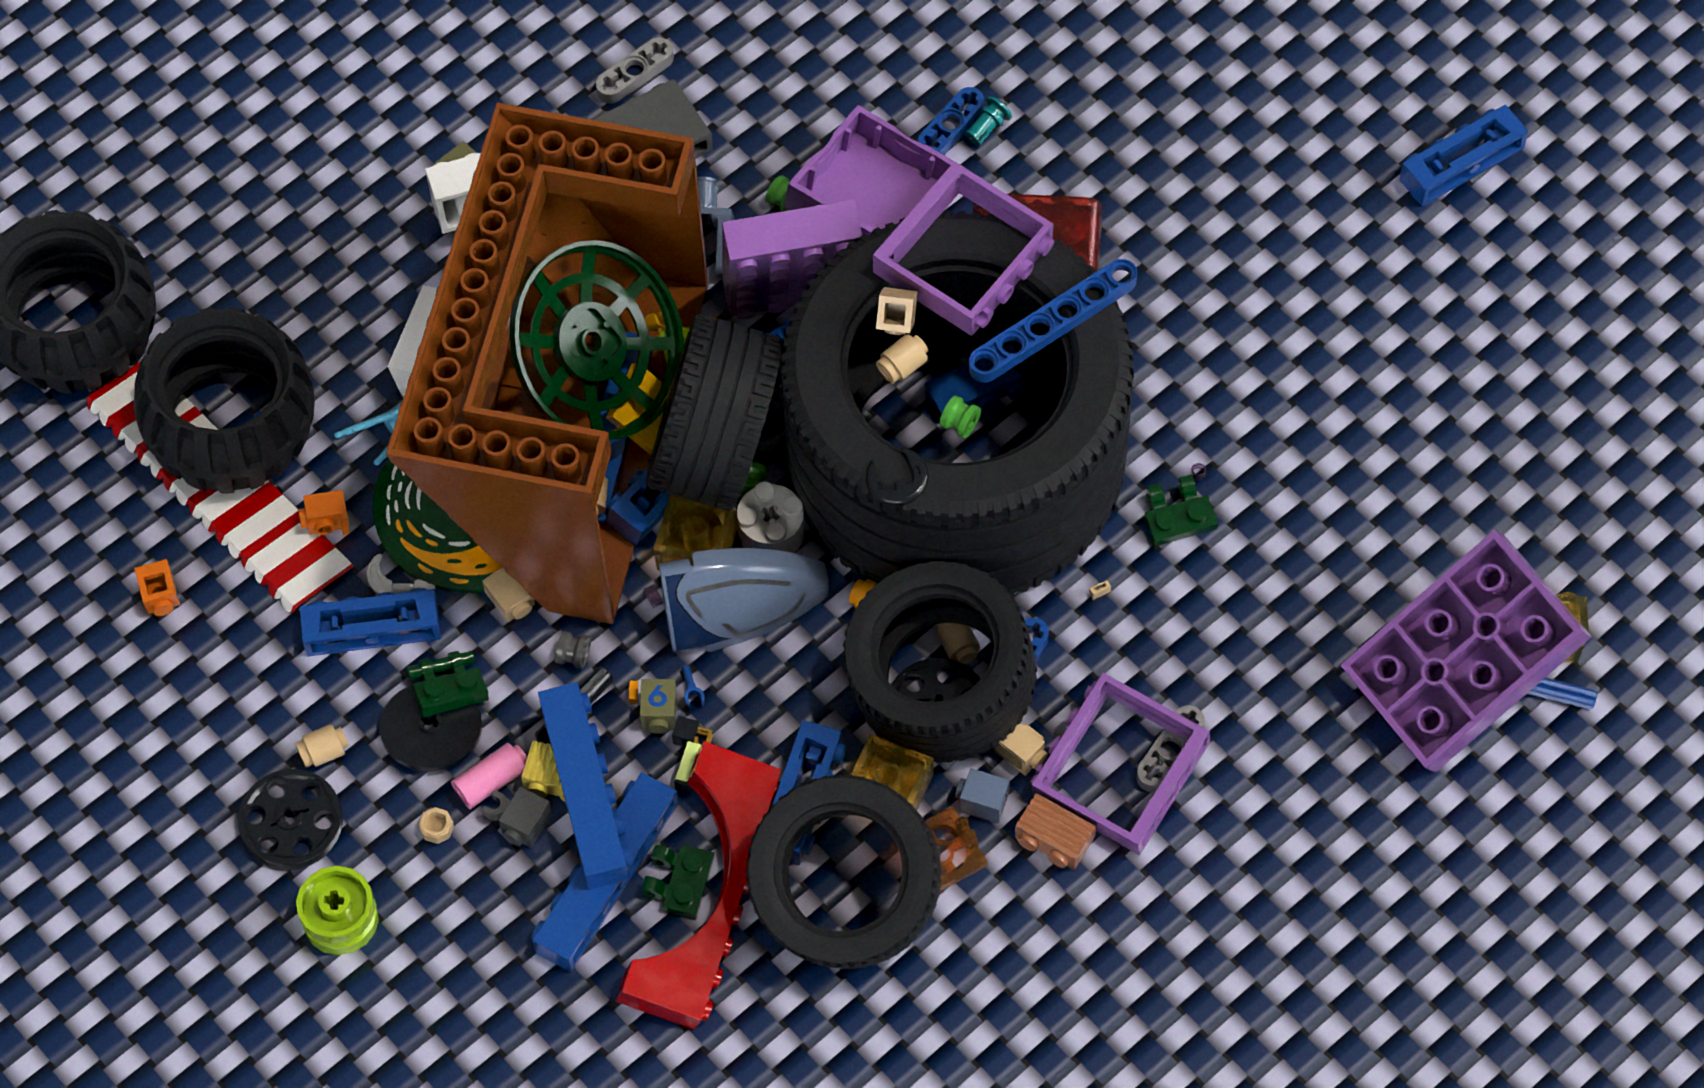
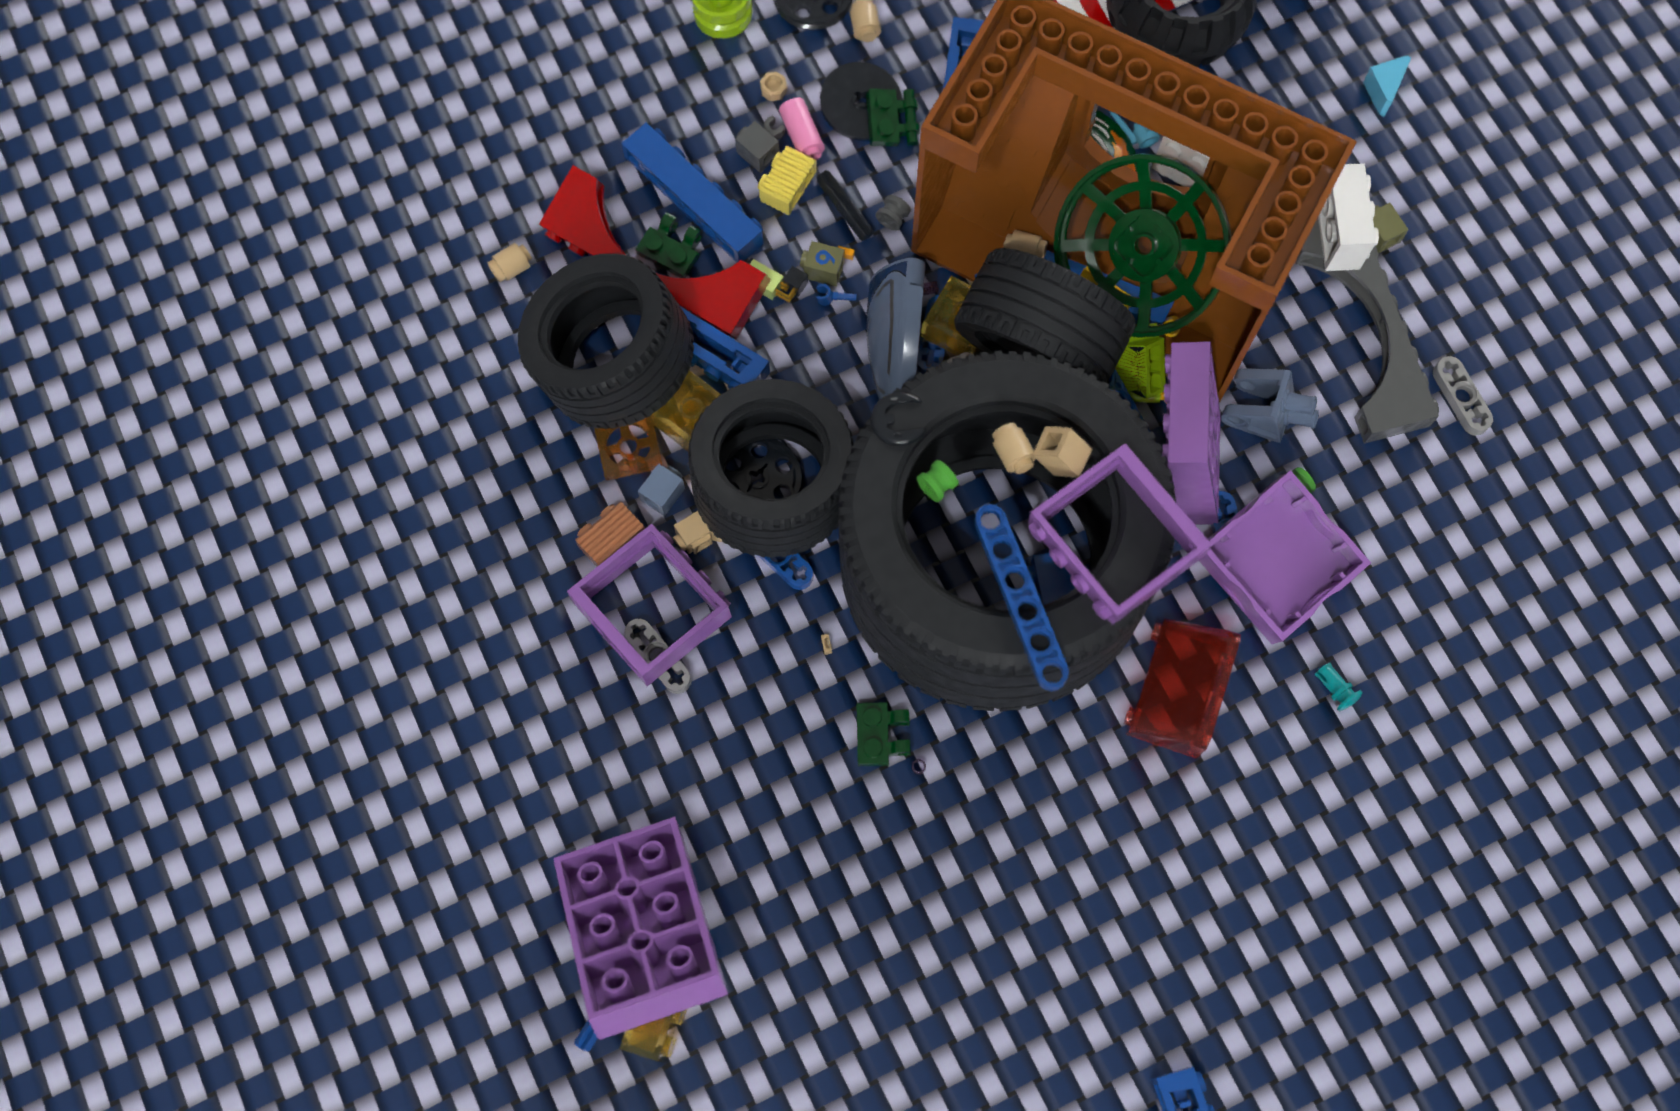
camera: 105 degrees right, 10 degrees up
blue brick [538,682,633,890] -> none
blue beam [917,87,984,155] -> none
none -> tan brick [487,242,532,282]
none -> medium azure slope [1363,55,1412,116]

